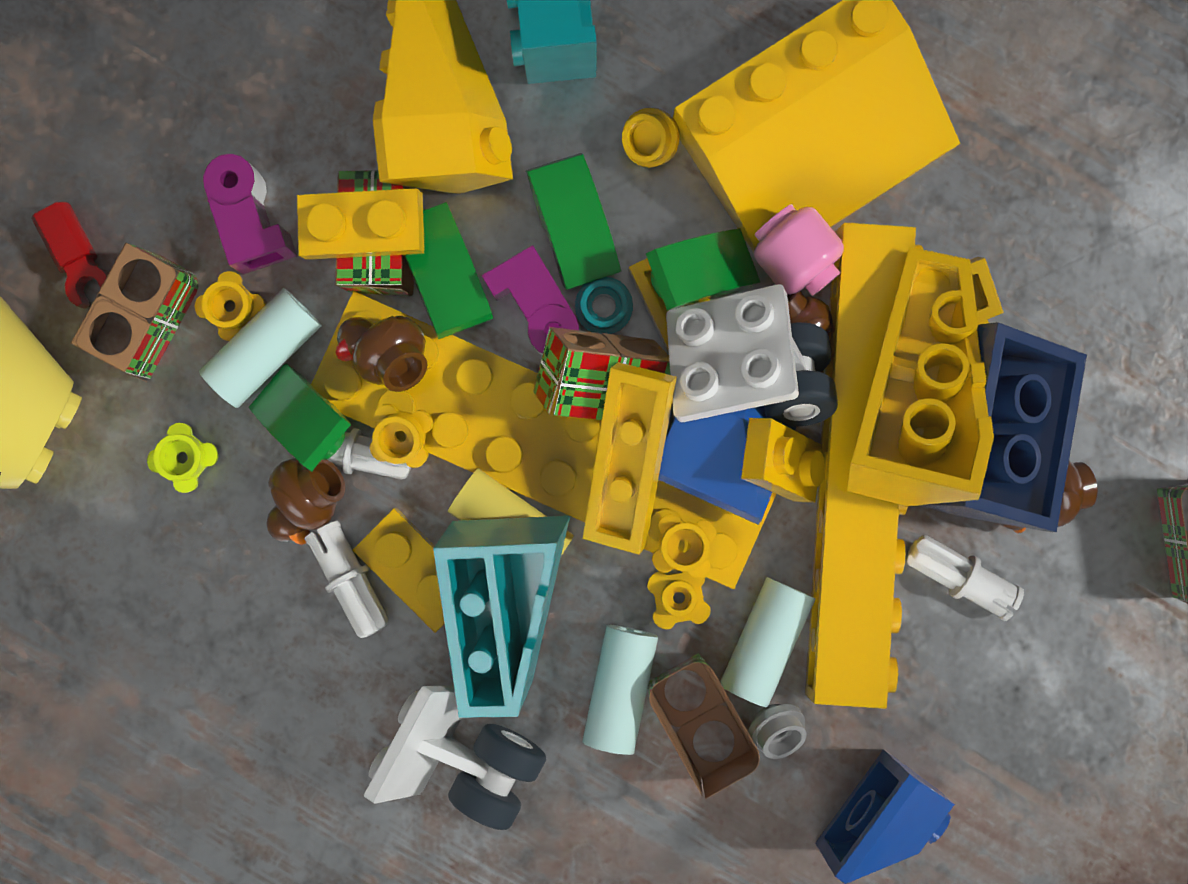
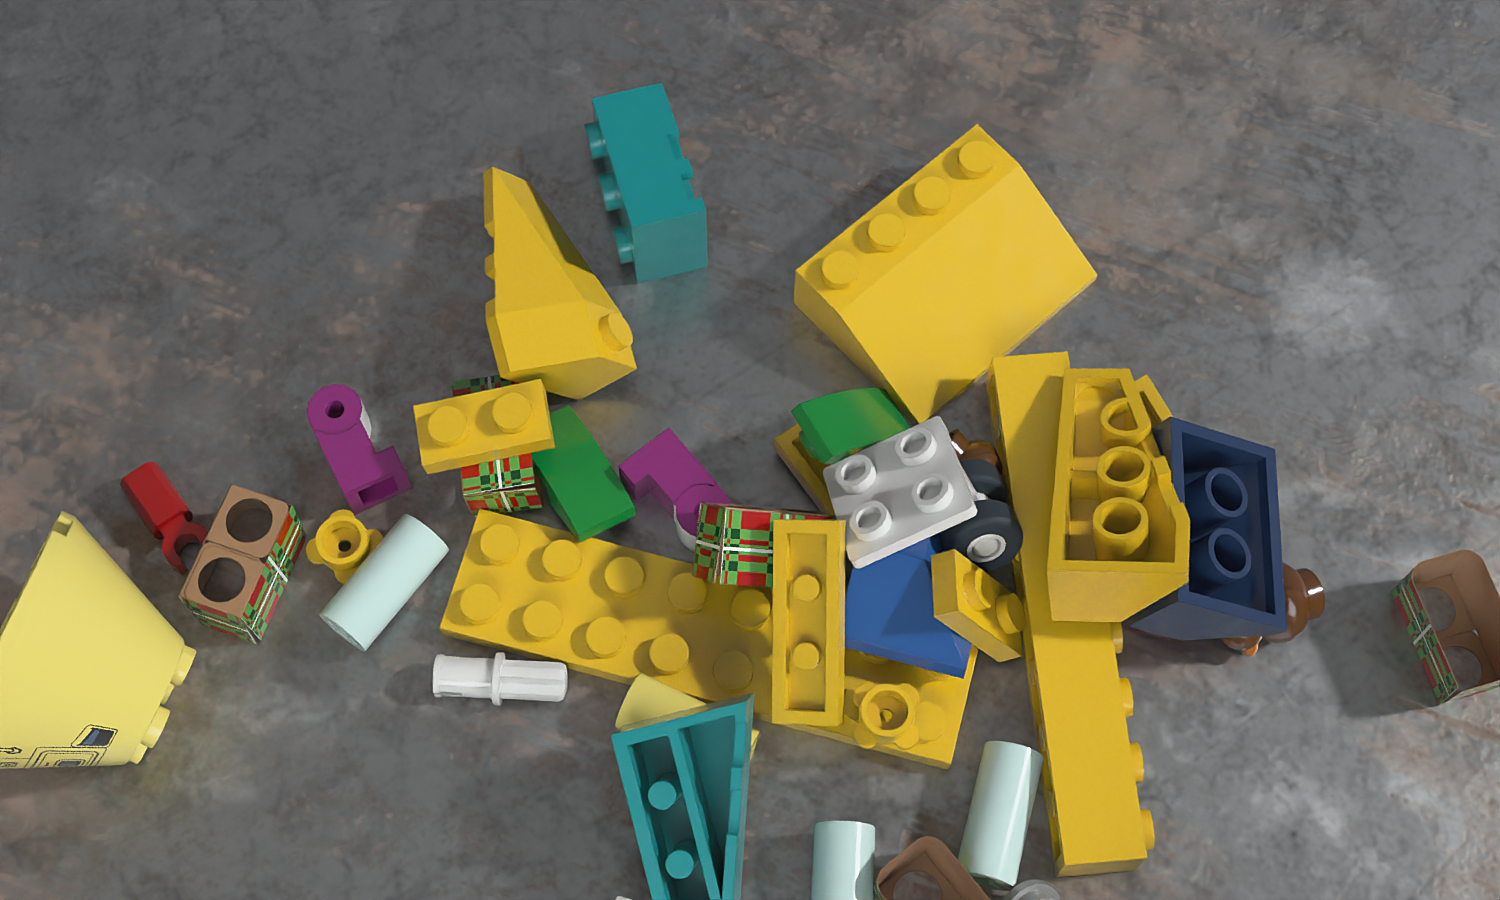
camera: 10 degrees left, 20 degrees down
neon yellow plate [147,423,218,493] -> none
green slope [248,363,351,472] -> none
reddish brown animal [266,458,346,545] -> none
white axle [304,521,388,638] -> none
reddish brown animal [335,316,428,392] -> none
yellow plate [352,508,445,633] -> none
yellow plate [370,404,433,468] -> none
green slope [526,153,622,290] -> none
teal plate [575,277,633,334] -> none
yellow plate [622,108,680,168] -> none
yellow plate [647,571,710,630] -> none
bright pink head [754,204,844,296] -> none
white axle [906,535,1024,621] -> none

